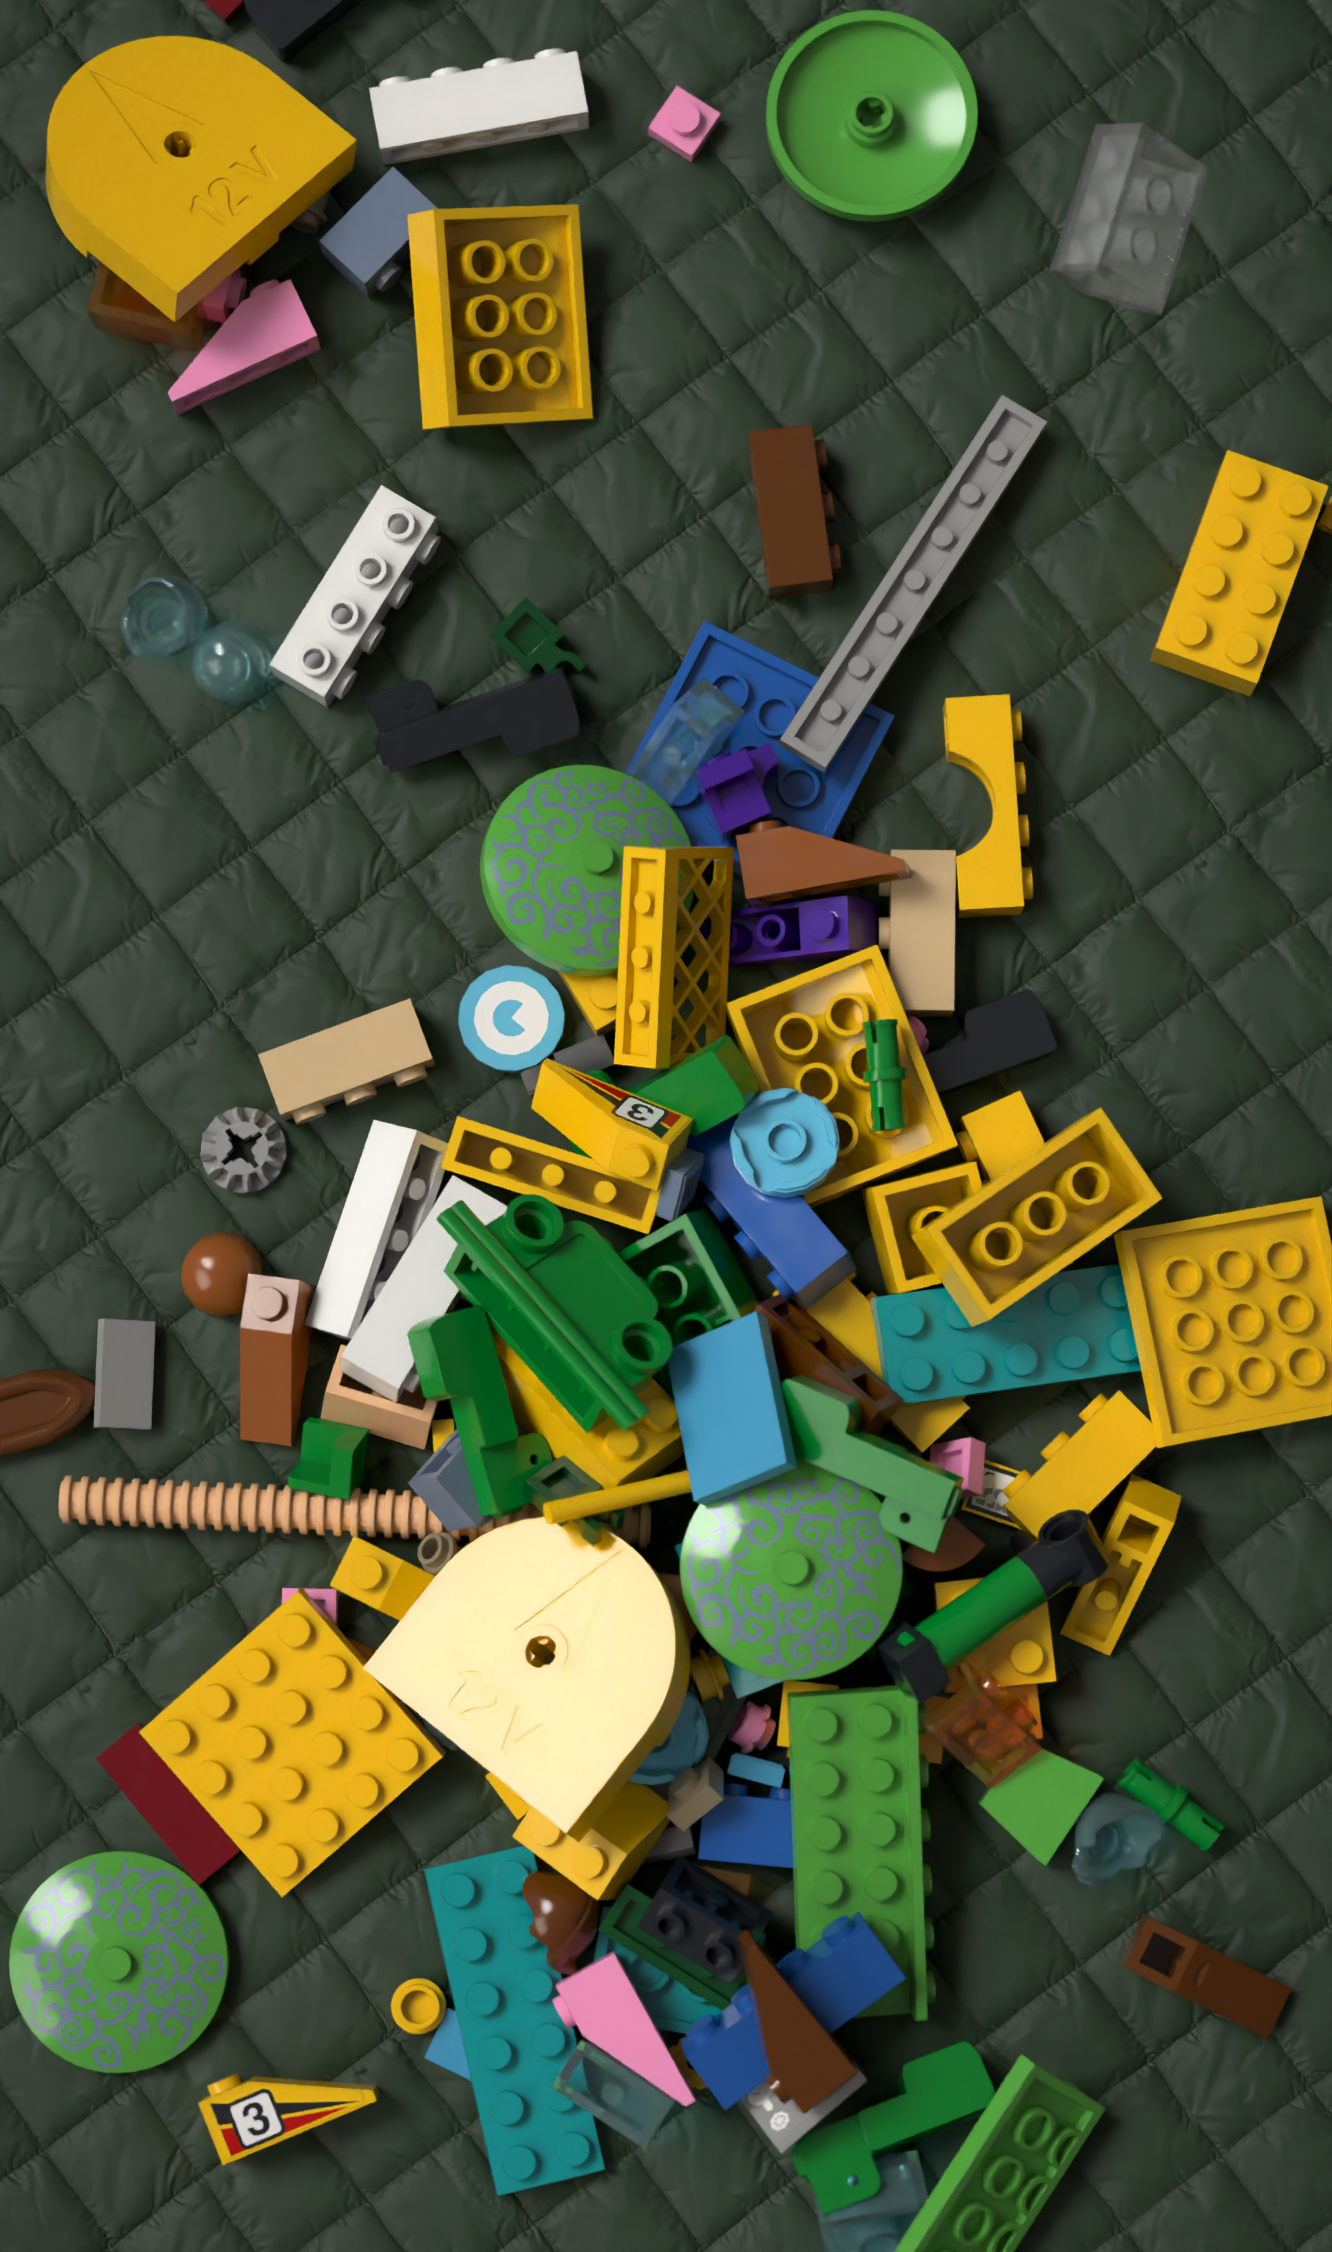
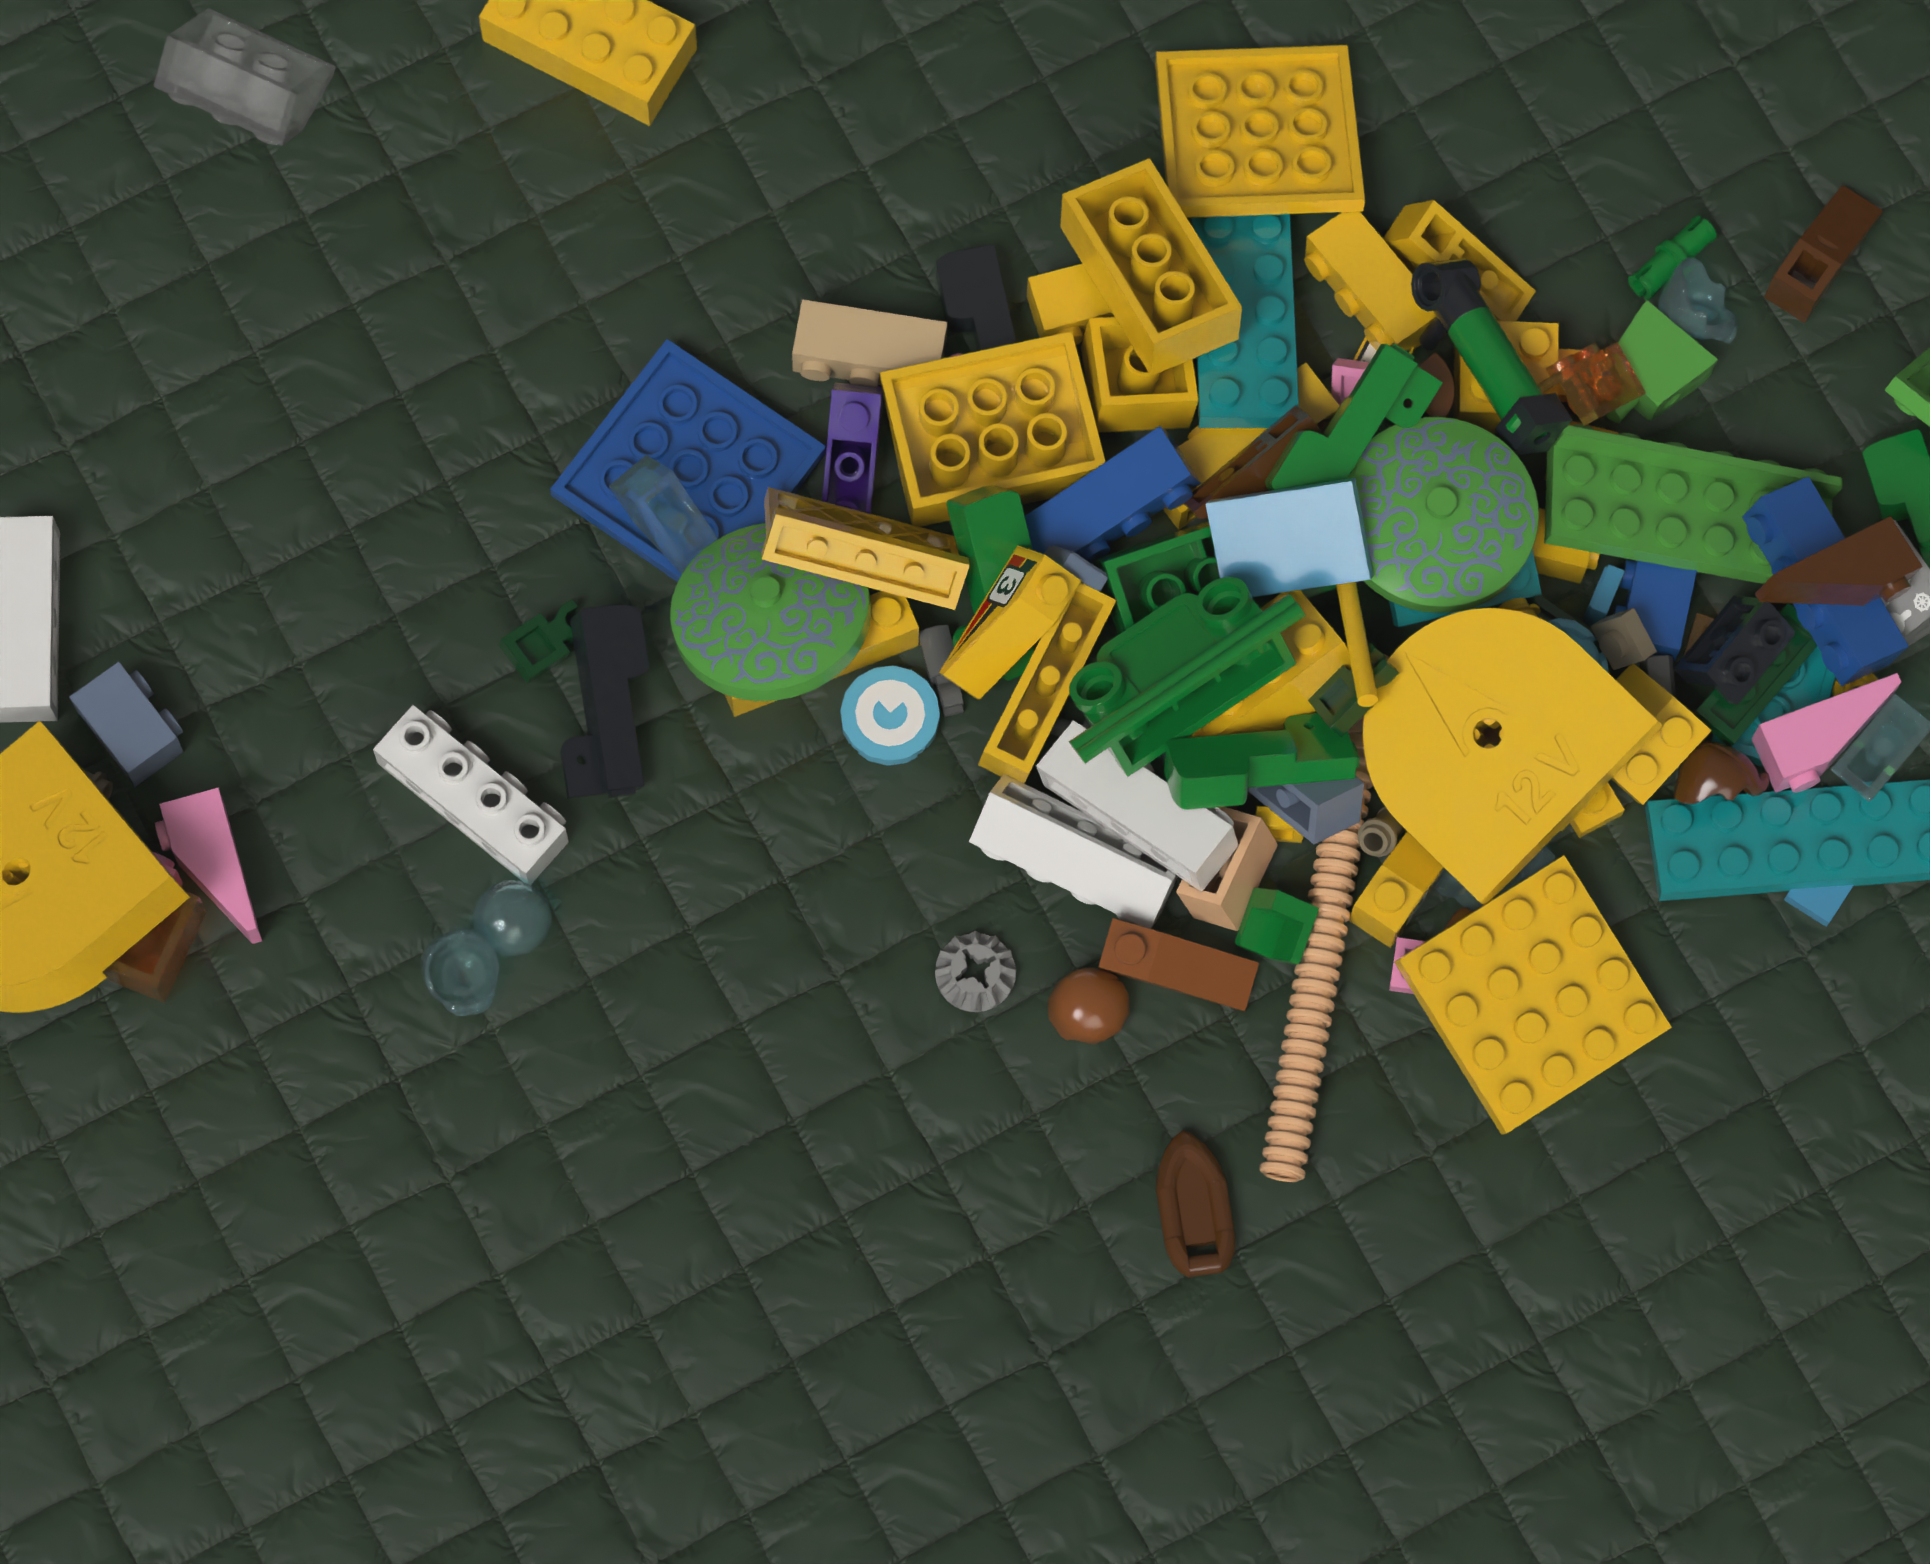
camera: 90 degrees left, 10 degrees down
bright green dish [9,1850,230,2073] -> none
light grey tile [94,1318,156,1430] -> none
dark red tile [96,1723,241,1885] -> none
slope [198,2073,381,2165] -> none
tan brick [258,998,435,1124] -> none
yellow plate [391,1978,446,2034] -> none
yellow slope [407,204,593,430] -> none
bright pink plate [648,86,721,162] -> none
dark purple brick [696,743,779,843] -> none
bright pink plate [728,1701,776,1754] -> none
medium azure tile [730,1088,840,1198] -> none
dark orange slope [736,820,912,906] -> none
reddish brown brick [748,424,842,599] -> none
bright green dish [766,10,978,222] -> none
light grey plate [779,395,1047,773] -> none
green pin [862,1019,908,1131] -> none
yellow arch [943,694,1033,918] -> none

